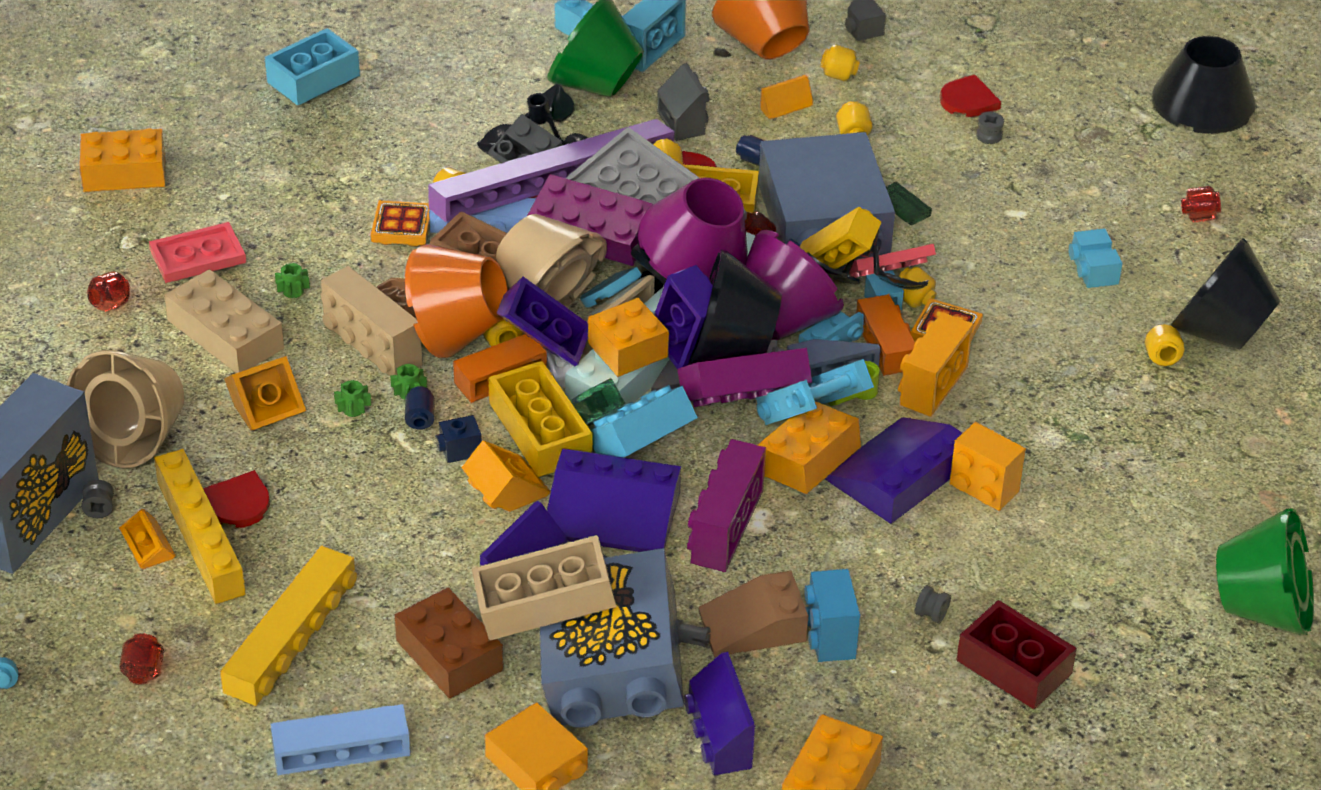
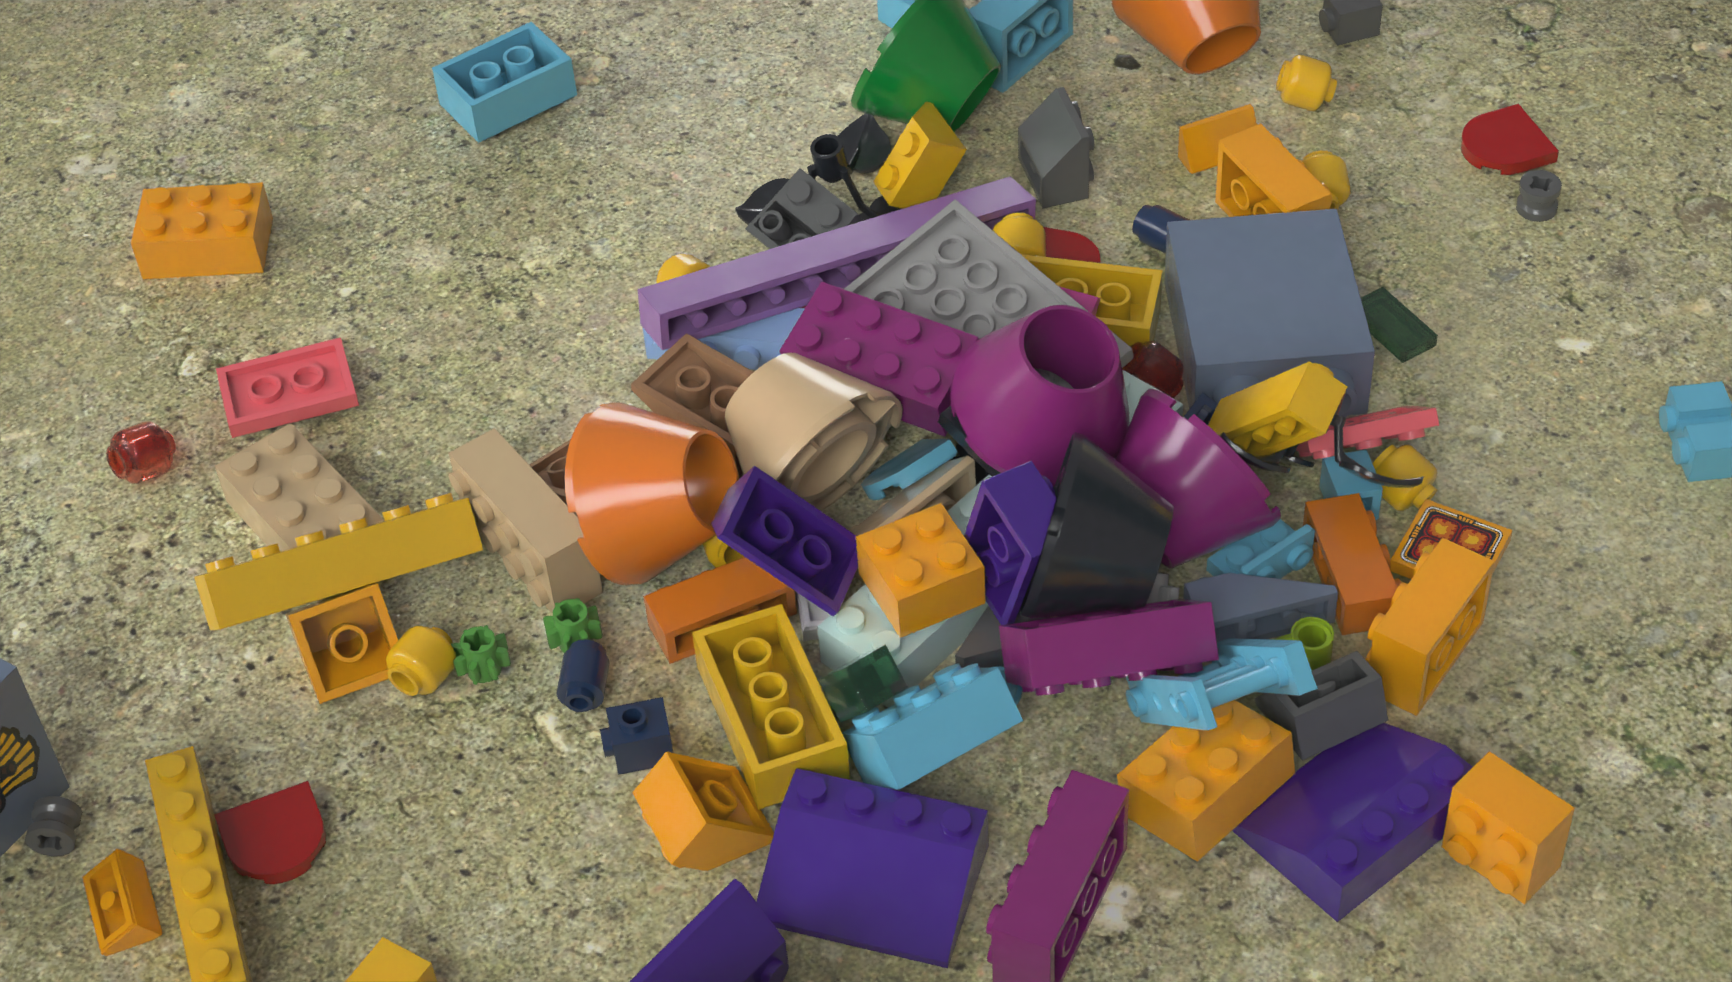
camera: 10 degrees right, 5 degrees up
tan cone [67,350,184,468] -> none
bright green gear [275,263,310,298] -> none
tile [371,200,430,246] -> none
none -> yellow brick [194,493,483,630]
none -> yellow head [386,625,456,696]
none -> yellow slope [873,102,967,209]
none -> light orange brick [1215,123,1332,217]
none -> dark grey slope [1255,651,1389,760]

